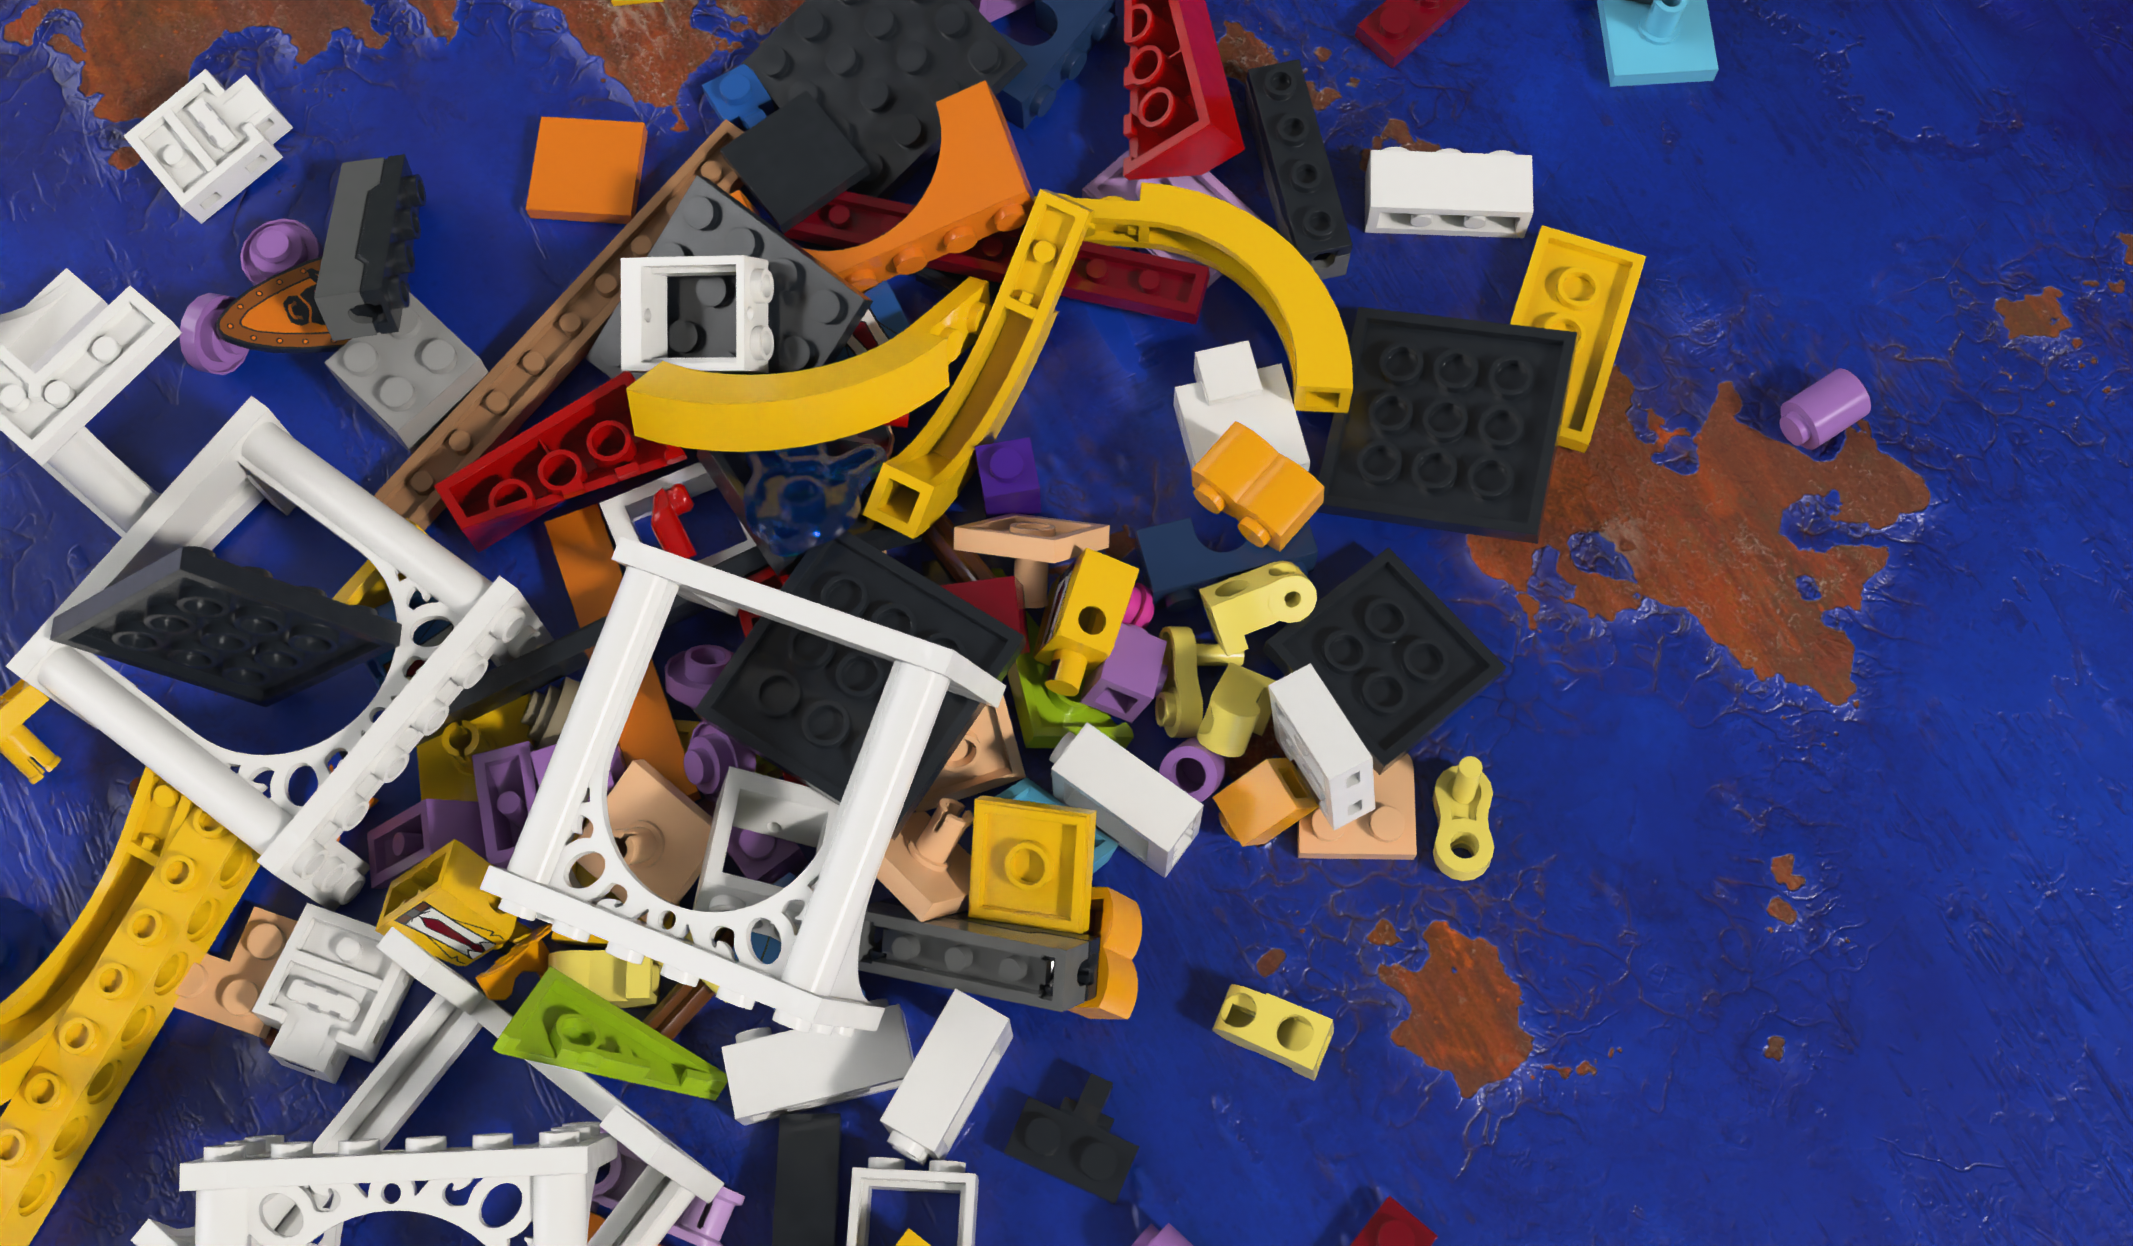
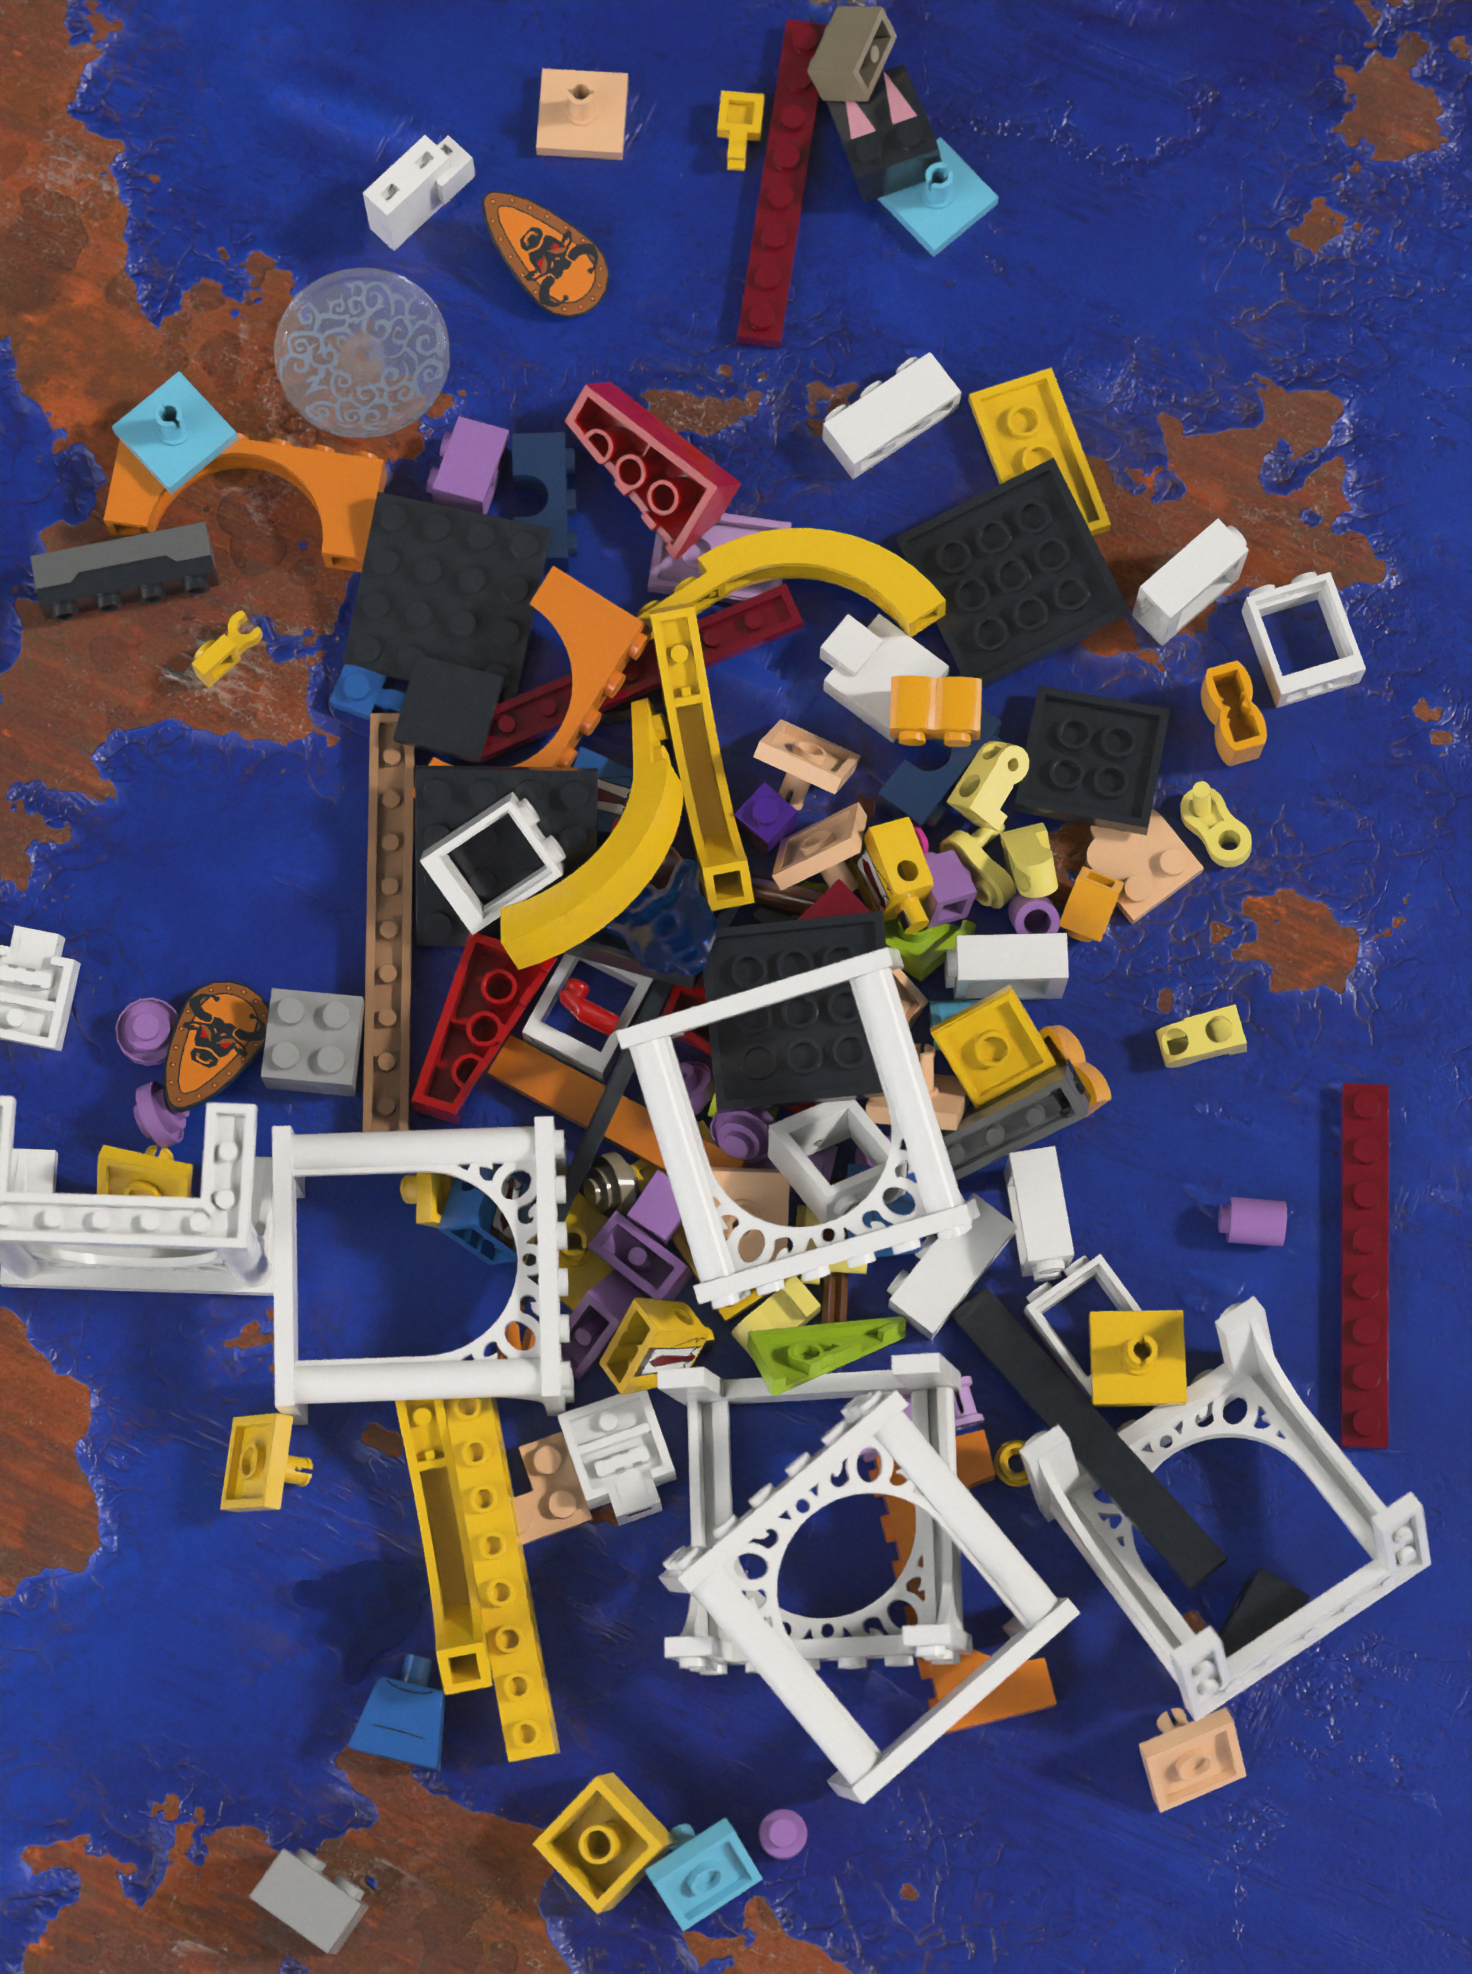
camera: 40 degrees left, 5 degrees up
black plate [50,546,402,707] -> none
piece [314,154,426,341] -> none
light orange piece [475,923,553,1000] -> none
orange tile [526,116,648,224] -> none
black hinge [1004,1073,1139,1205] -> none
black piece [1244,59,1353,280] -> none
white piece [1268,663,1375,831] -> none
medium lavender brick [1779,368,1871,450] -> none
none -> yellow tile [97,1145,193,1198]
none -> light nougat tile [753,719,861,810]
none -> white window [1132,519,1249,646]
none -> light orange brick [1200,660,1267,767]
none -> white window [1241,572,1366,708]

